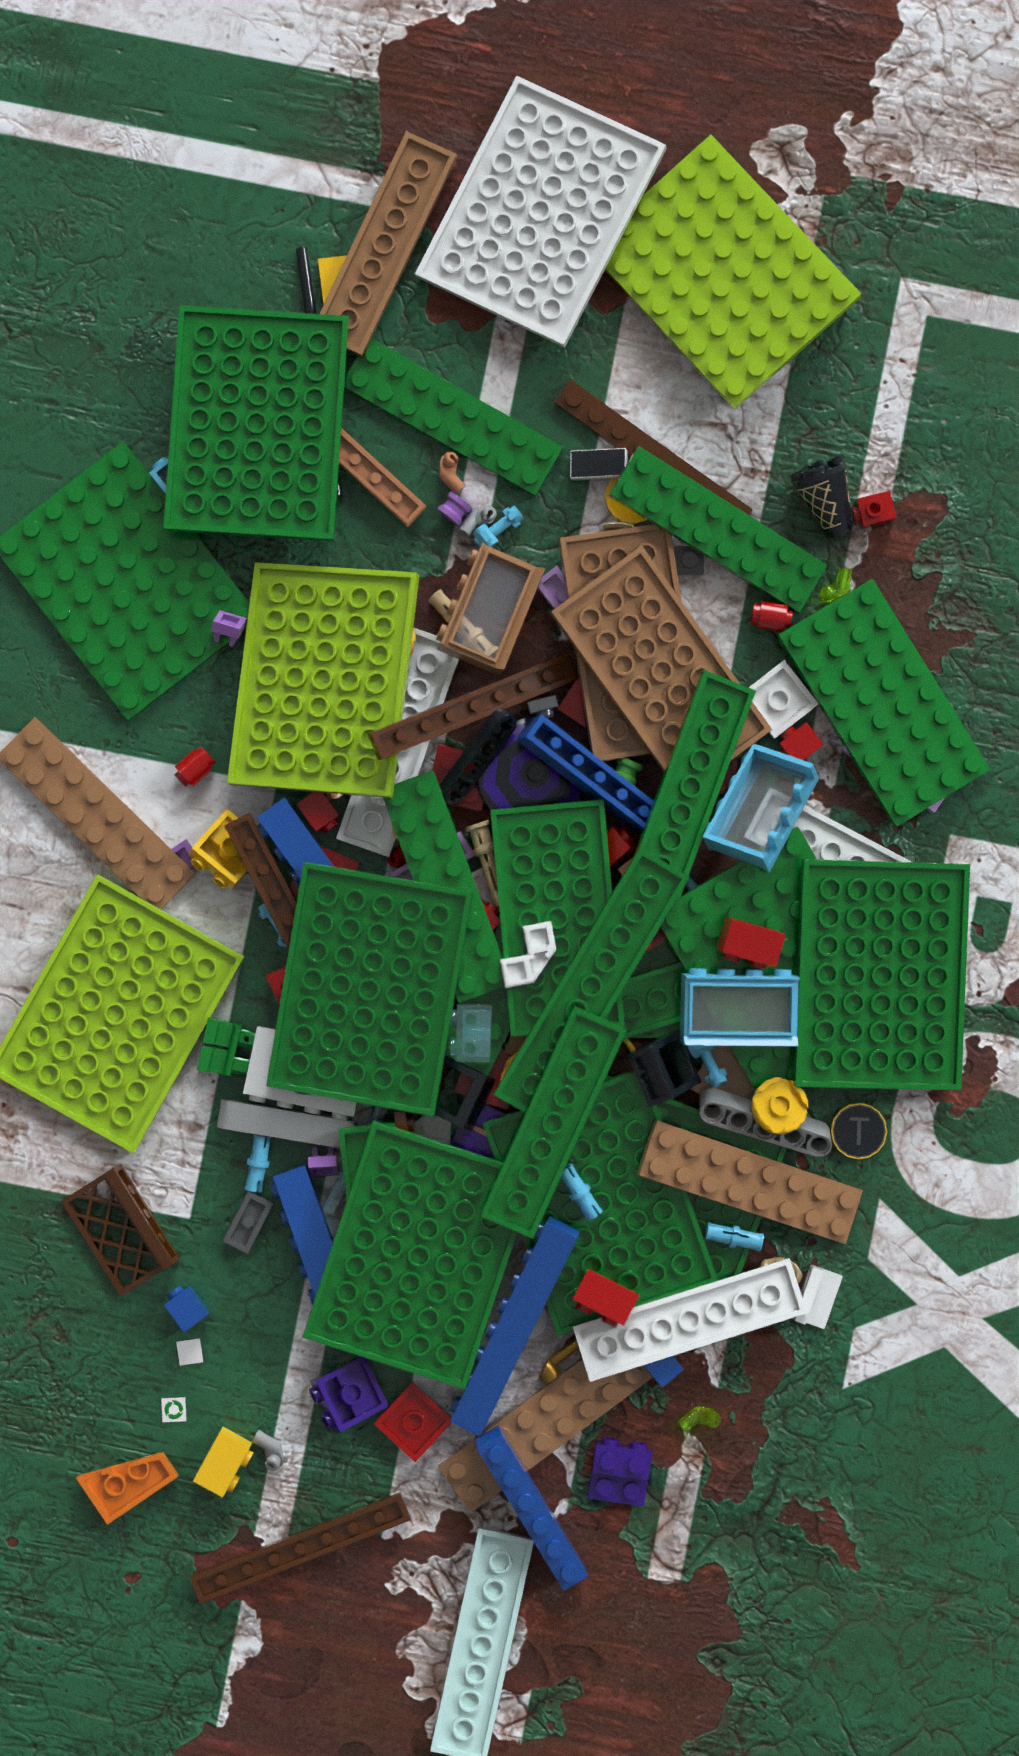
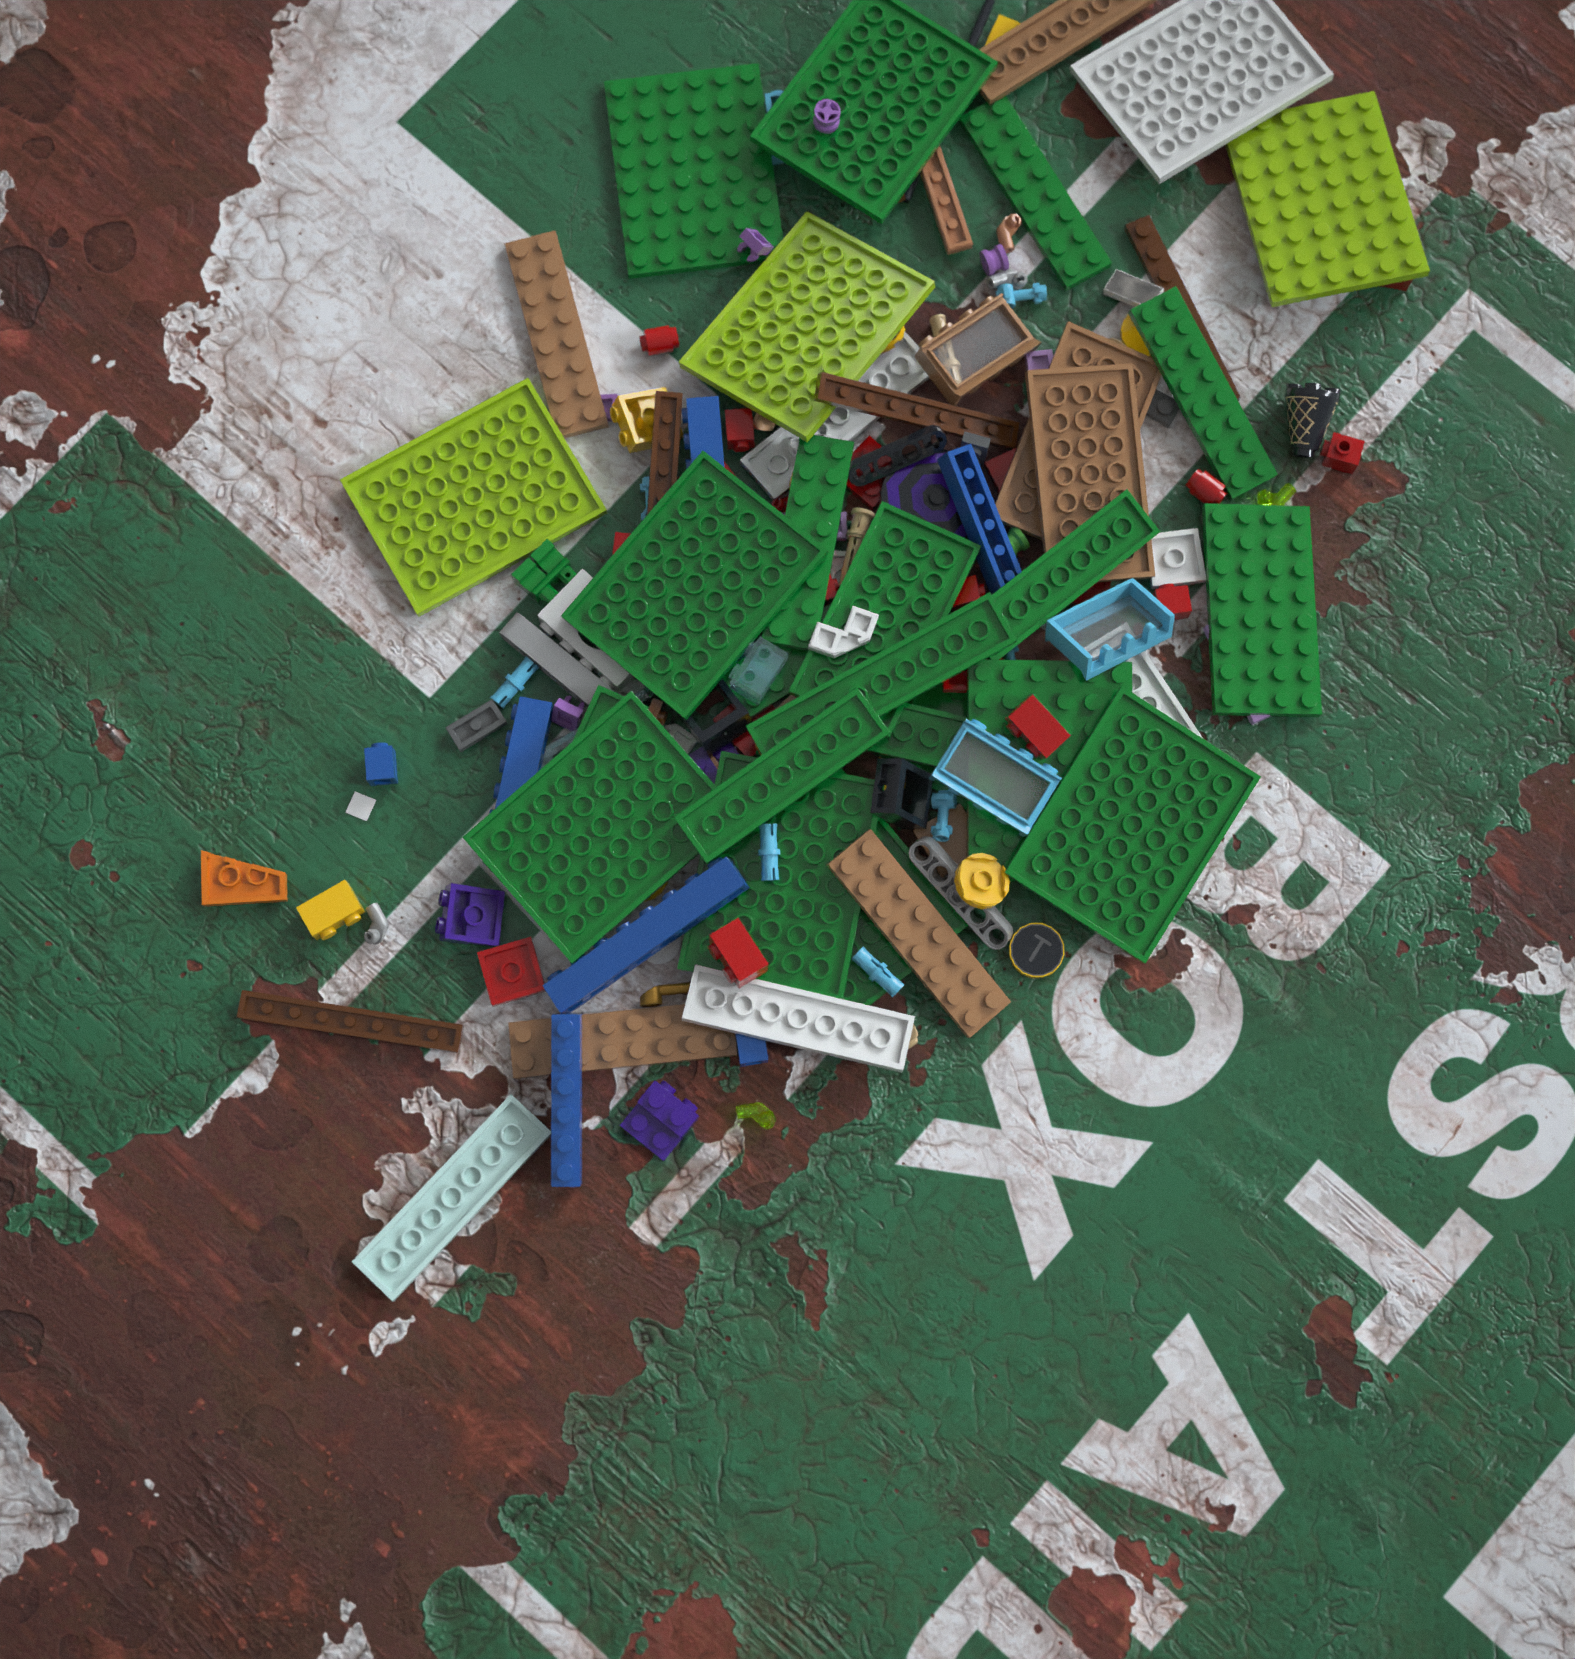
camera: 30 degrees right, 10 degrees down
reddish brown fence [61,1163,180,1297] -> none
white sticker [161,1397,186,1422] -> none
white panel [793,1264,843,1329] -> none
none -> medium lavender wheel [813,99,841,134]

